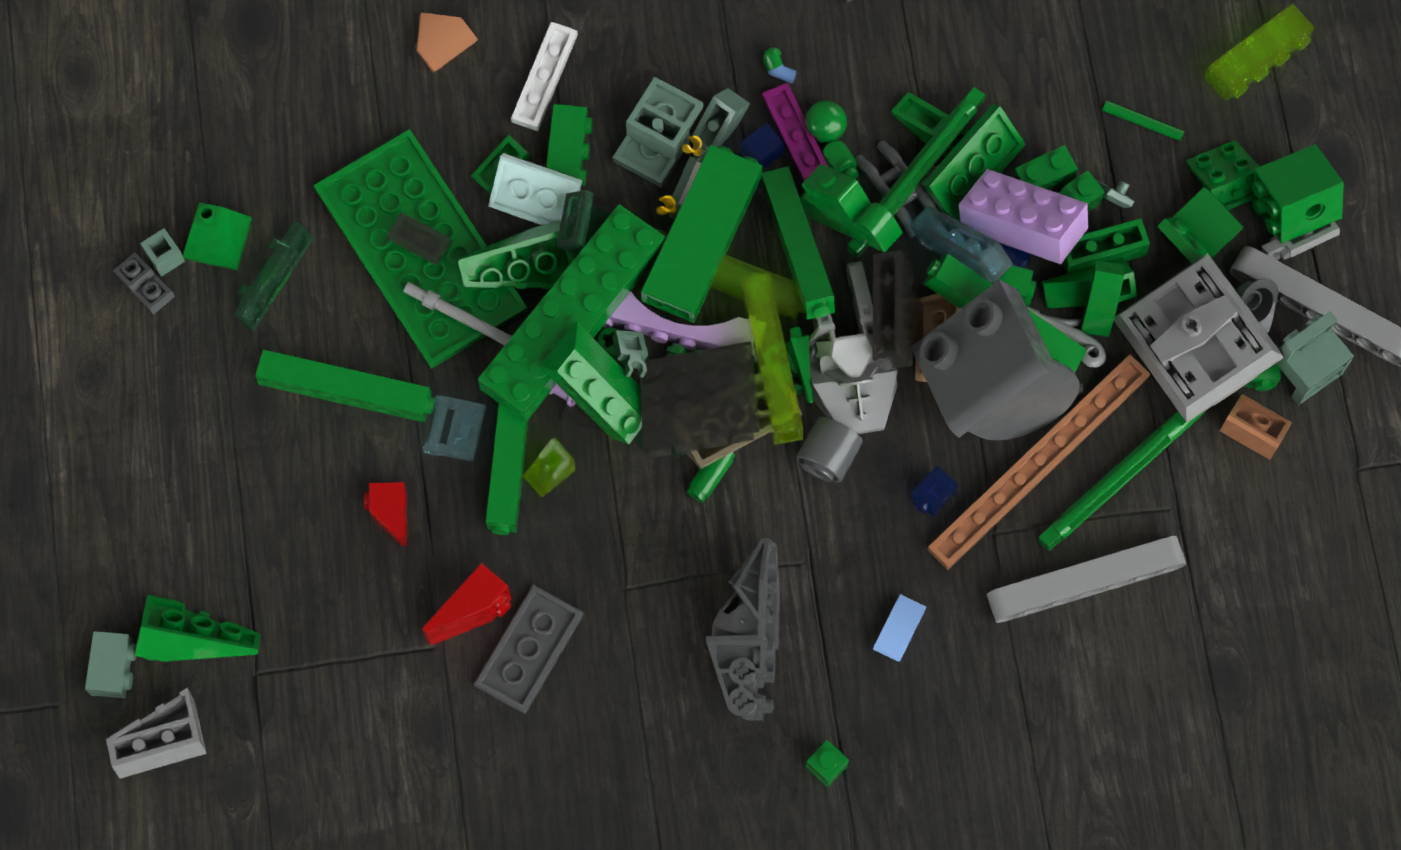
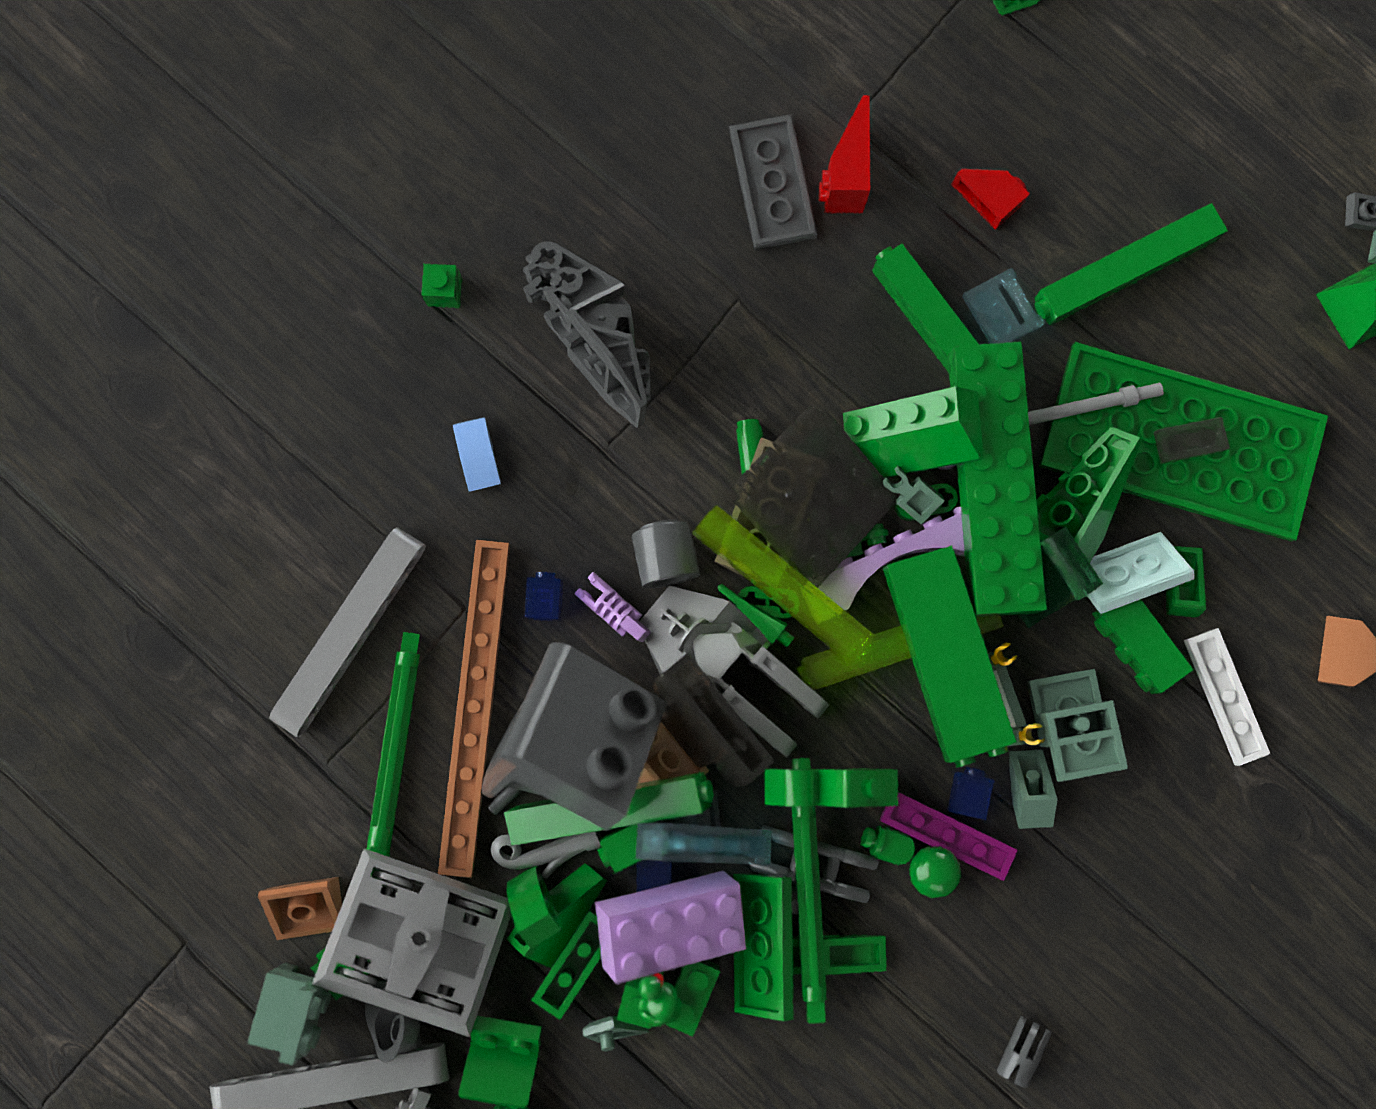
camera: 140 degrees right, 10 degrees up
clear green hinge [234,221,314,331] -> none
clear neon green slope [523,438,576,497] -> none
green brick [762,166,835,320] -> none
arm [763,47,797,83] -> none
none -> lavender hinge [575,572,651,642]
none -> green animal [638,973,682,1027]

